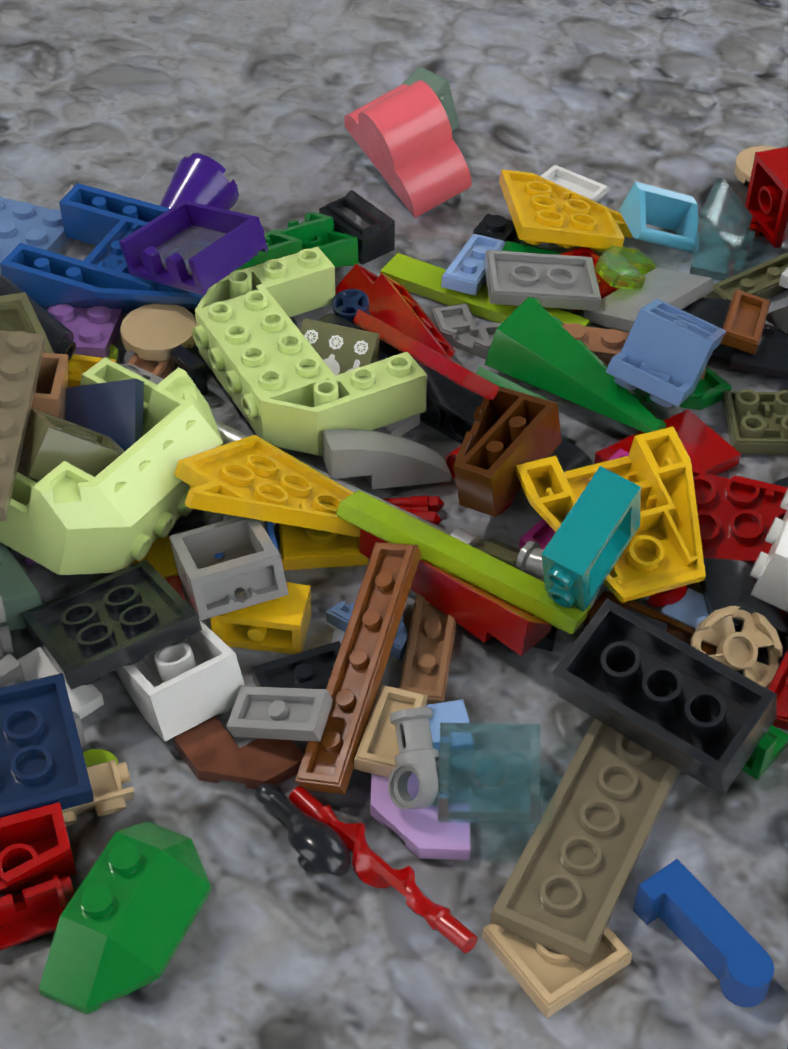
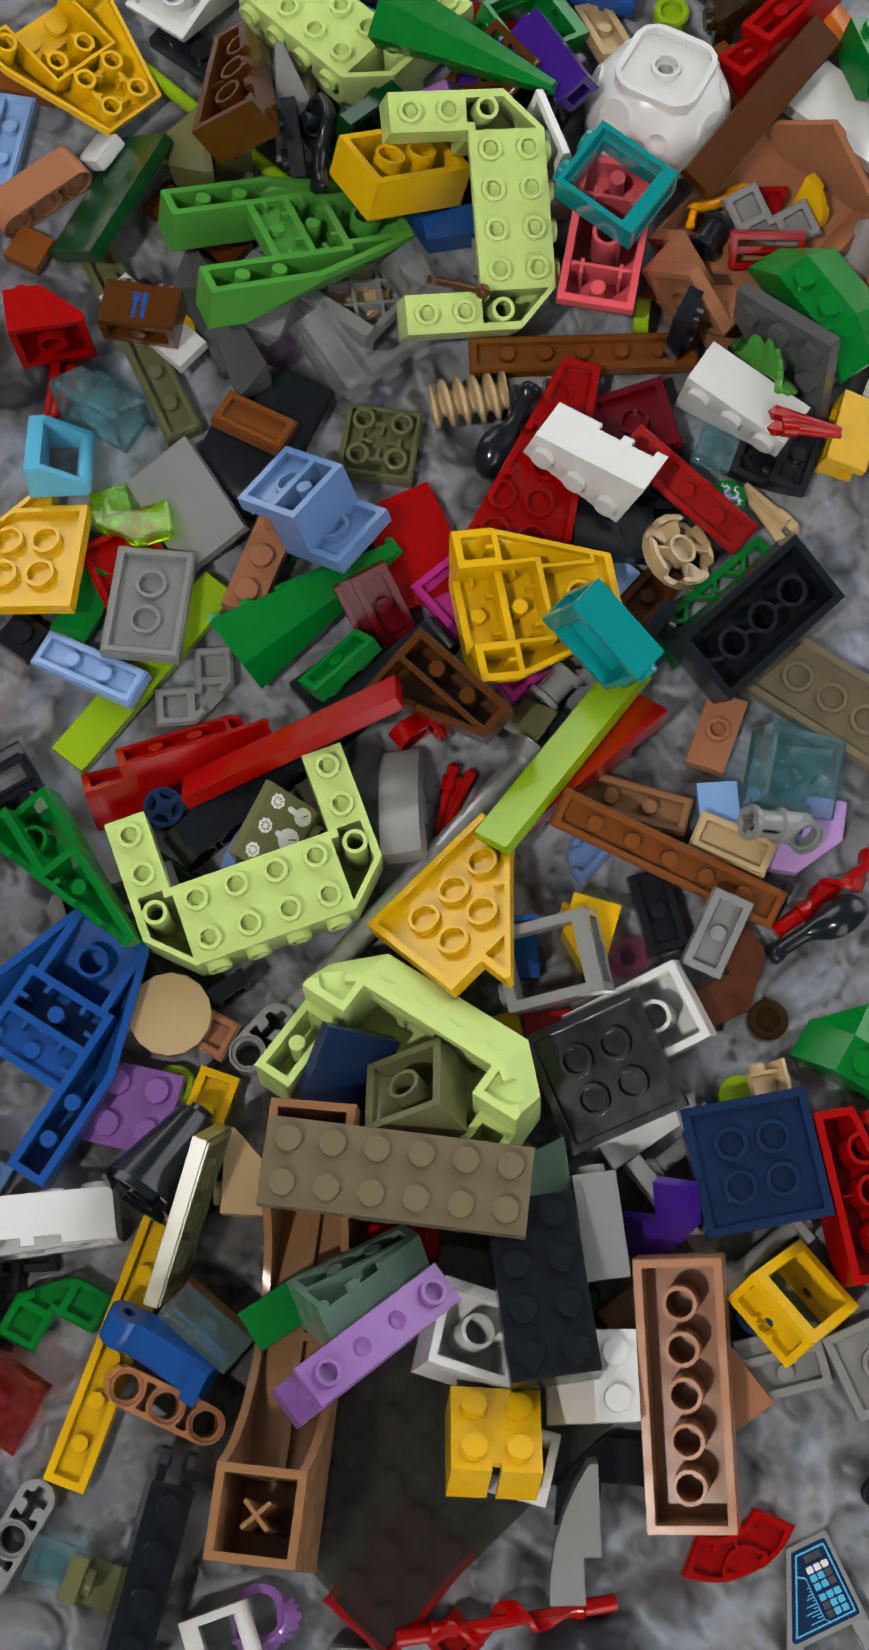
camera: 80 degrees left, 30 degrees up
dark purple window [119,200,268,295] -> none
none -> dark red plate [331,559,416,649]
none -> clear pink plate [607,937,649,979]
none -> nougat plate [684,697,748,778]
none -> dark brown tile [745,999,789,1043]

